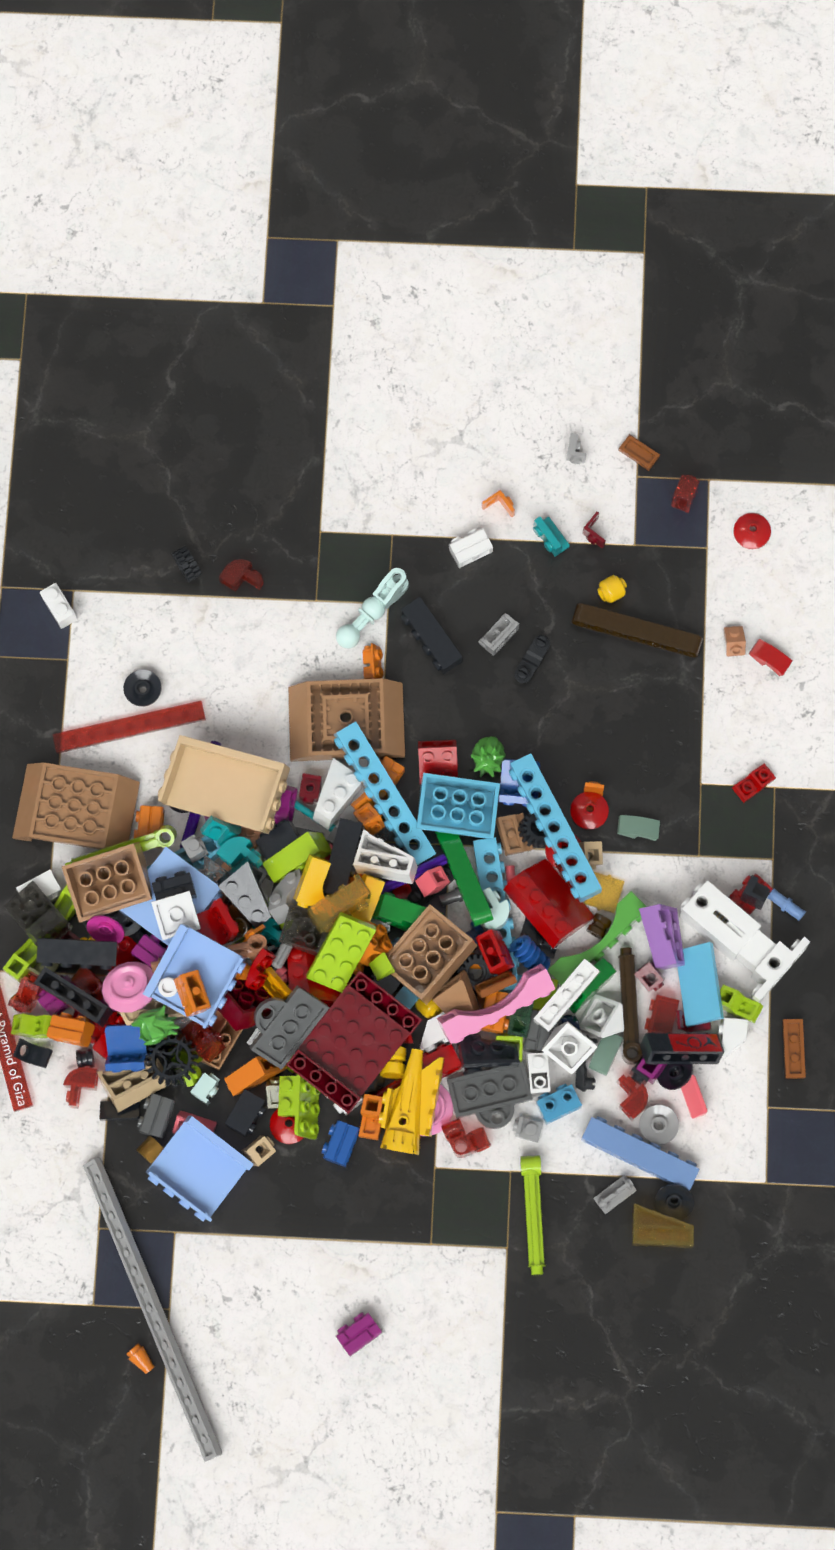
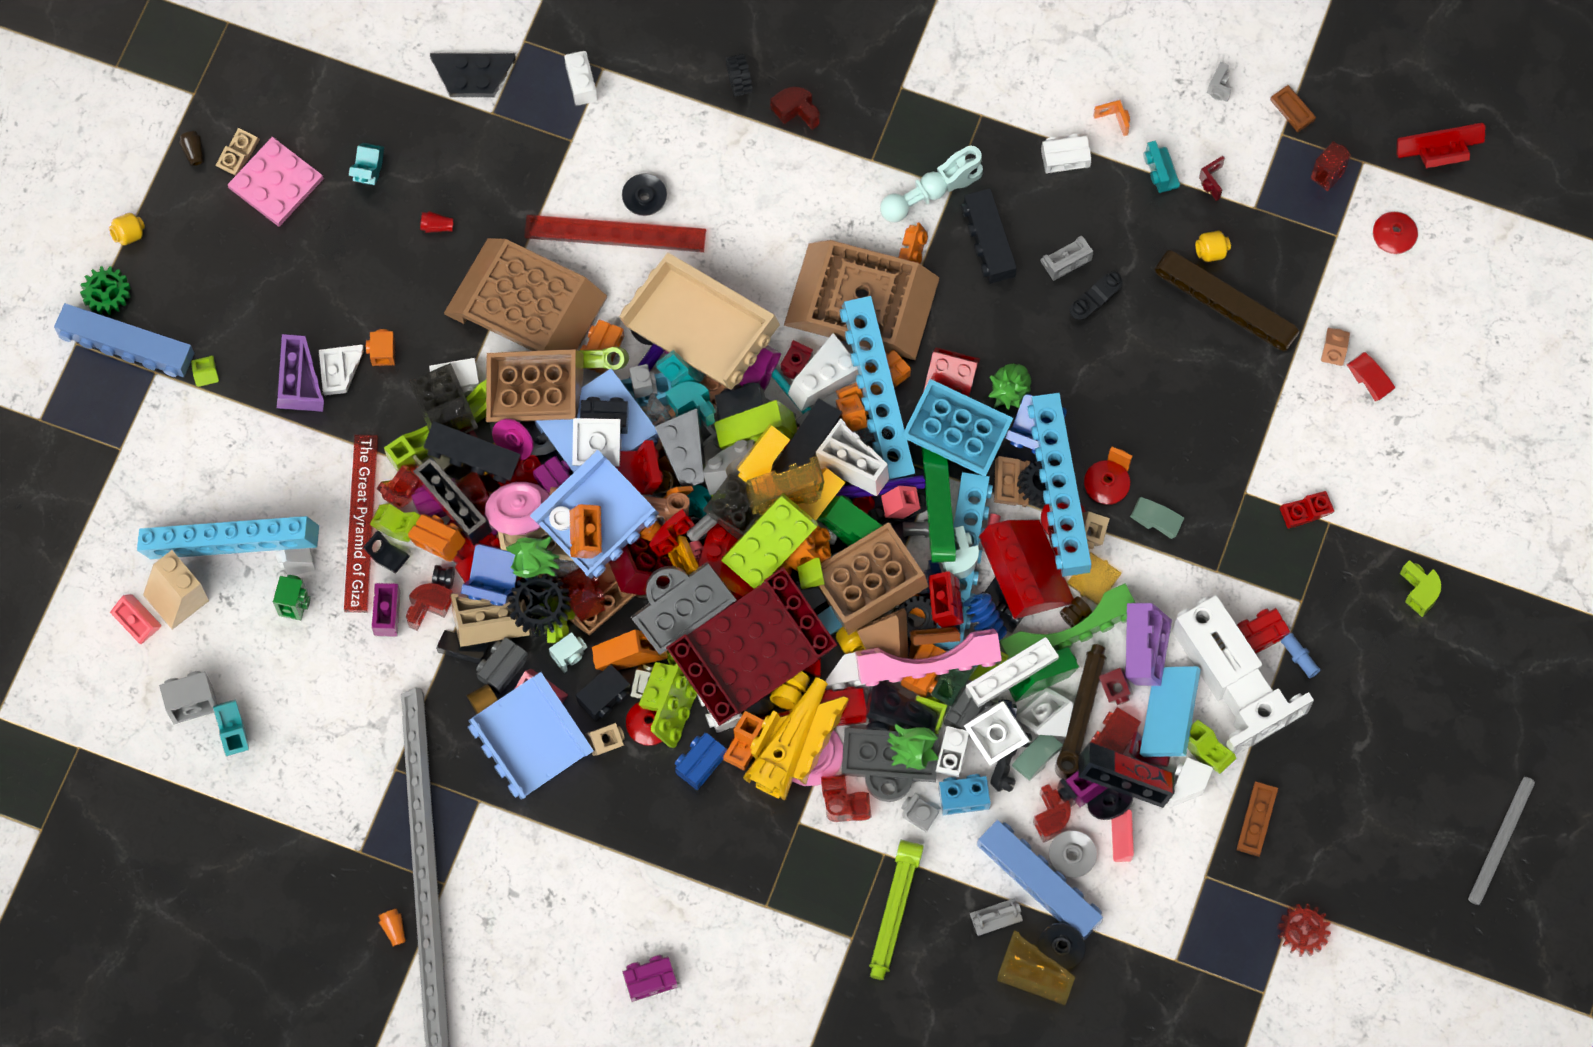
camera: 15 degrees right, 5 degrees down
black panel [740,875,770,910] -> none
none -> magenta brick [372,583,401,637]
none -> bright green hair [887,724,939,770]
none -> red bracket [1397,123,1485,168]

